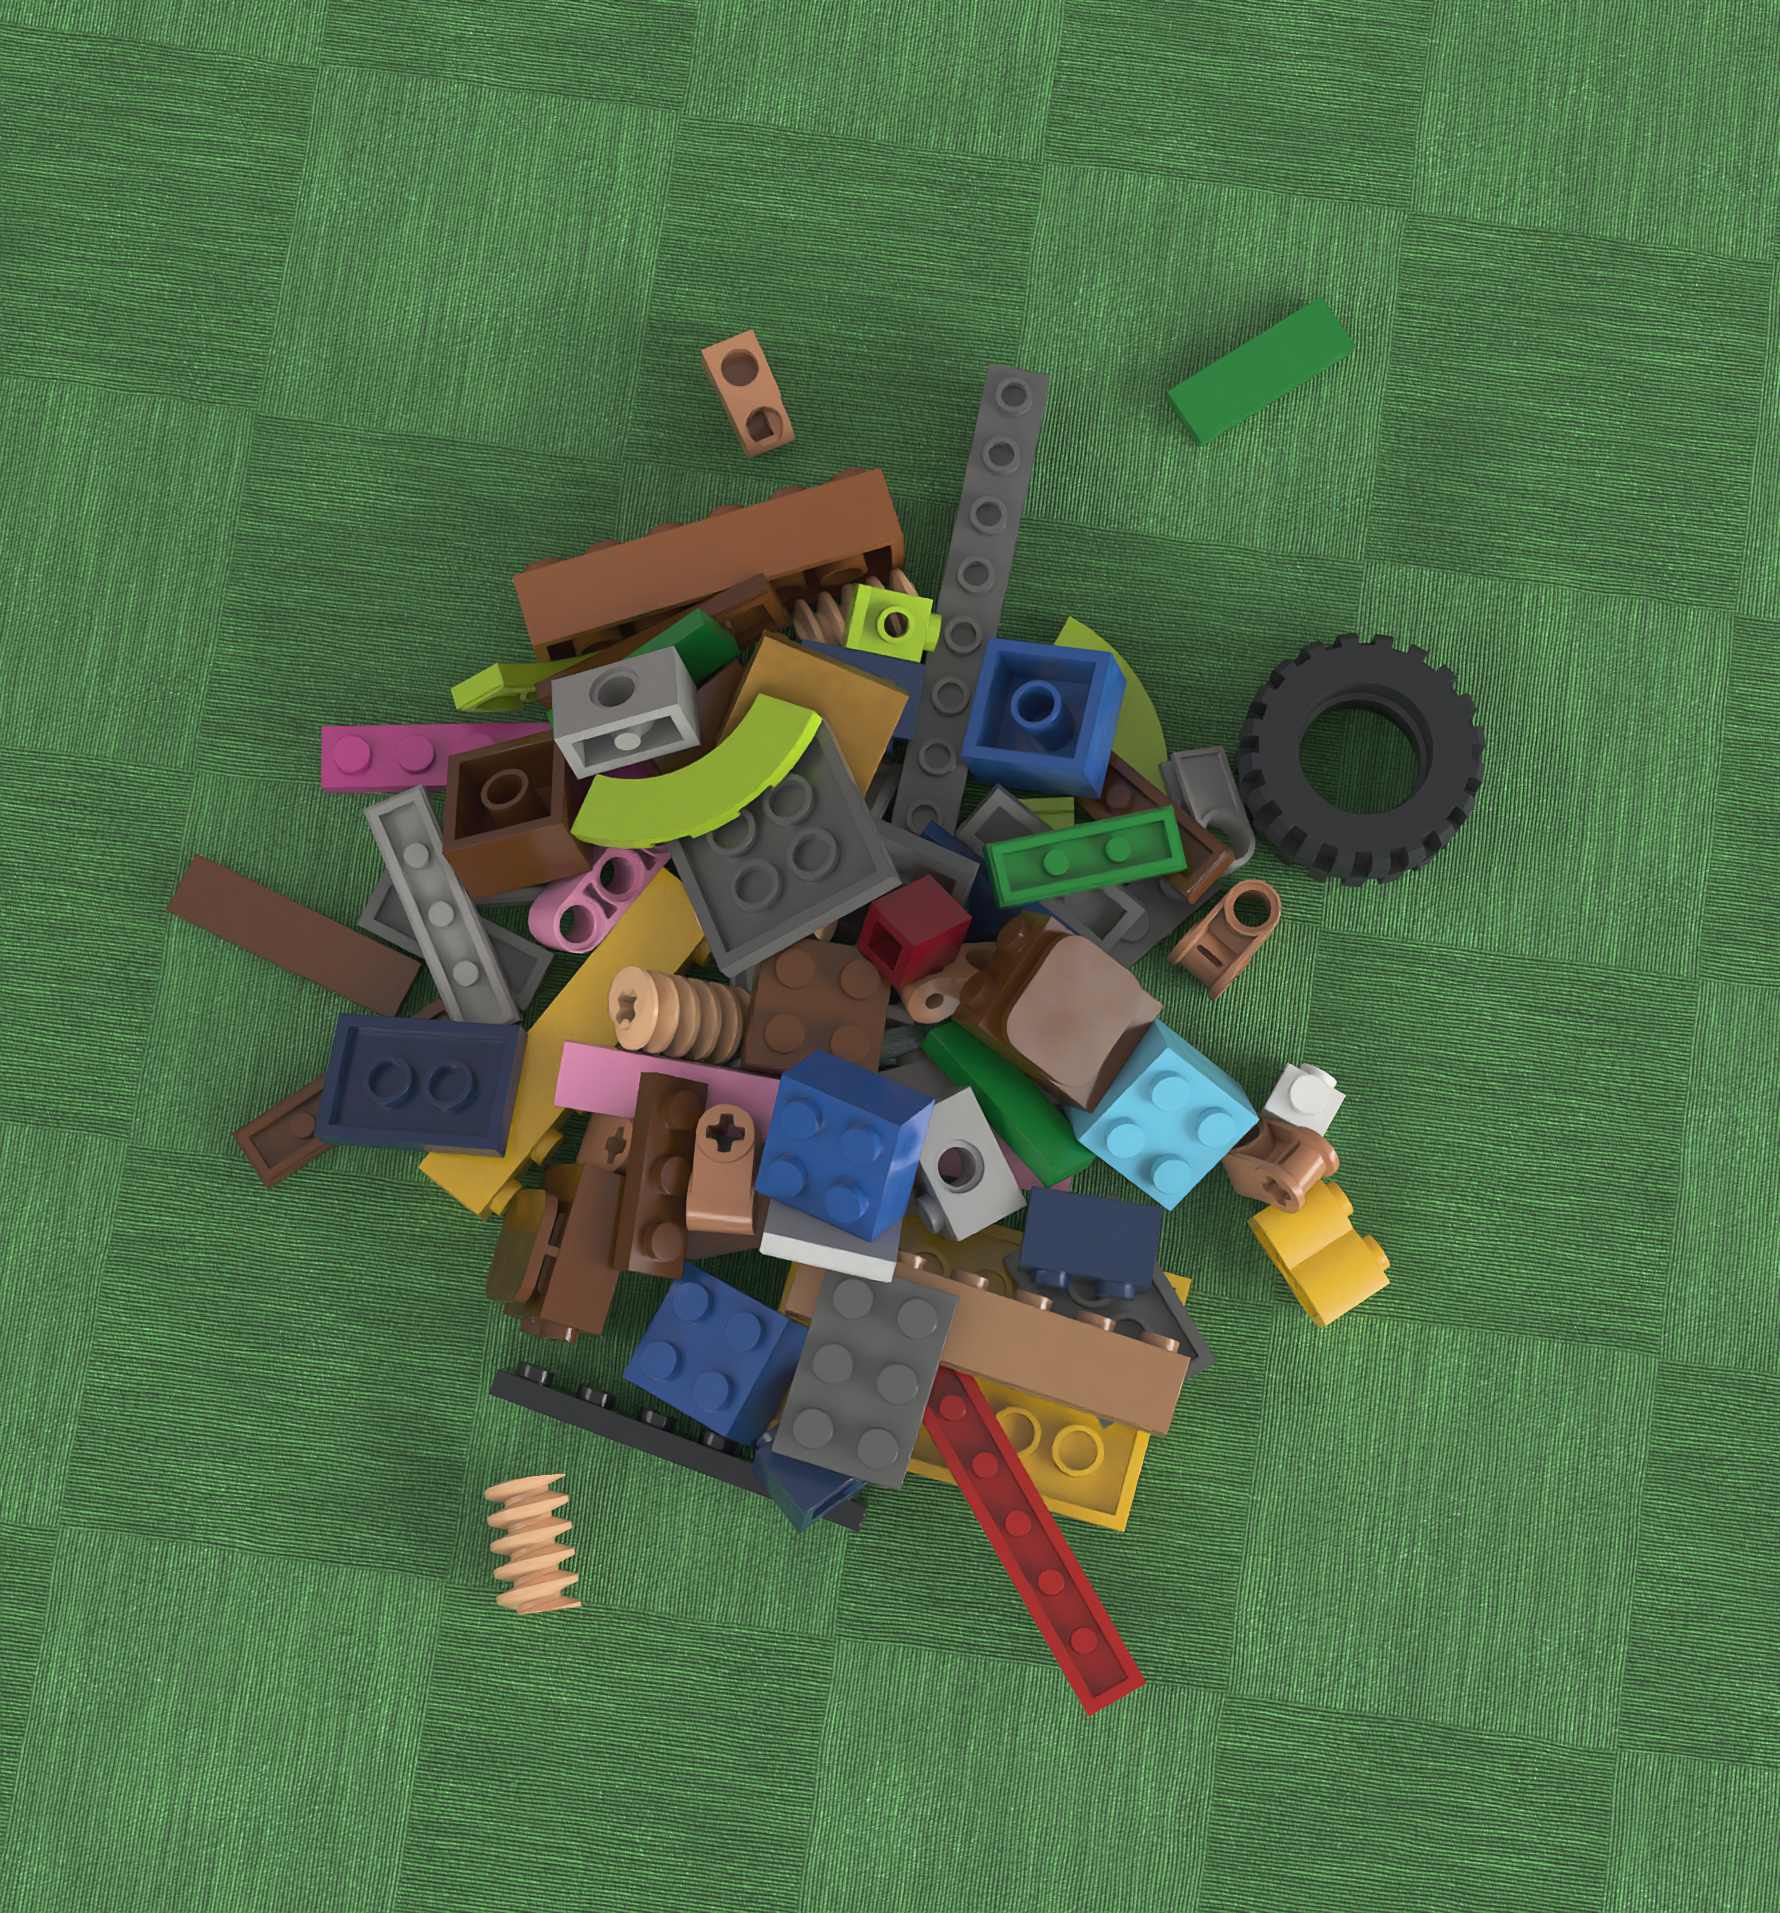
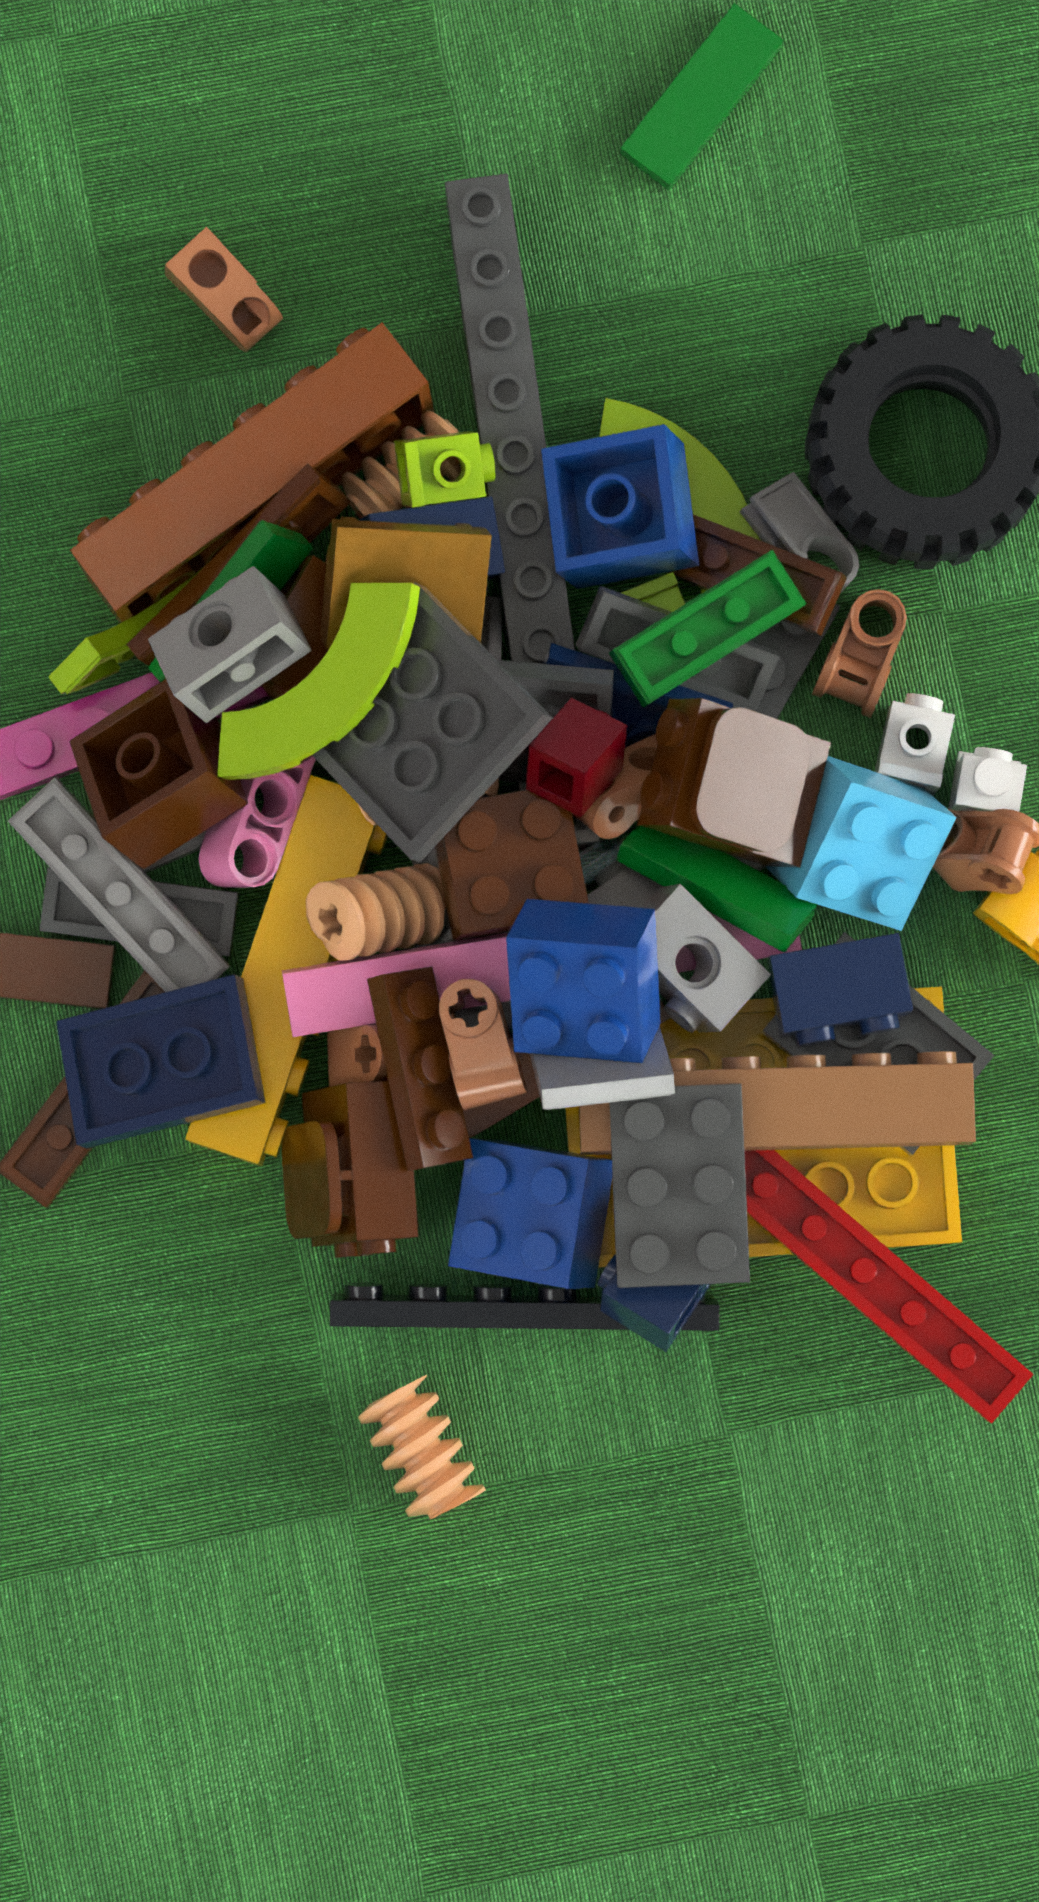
camera: 20 degrees left, 5 degrees up
none -> white brick [874,693,955,795]

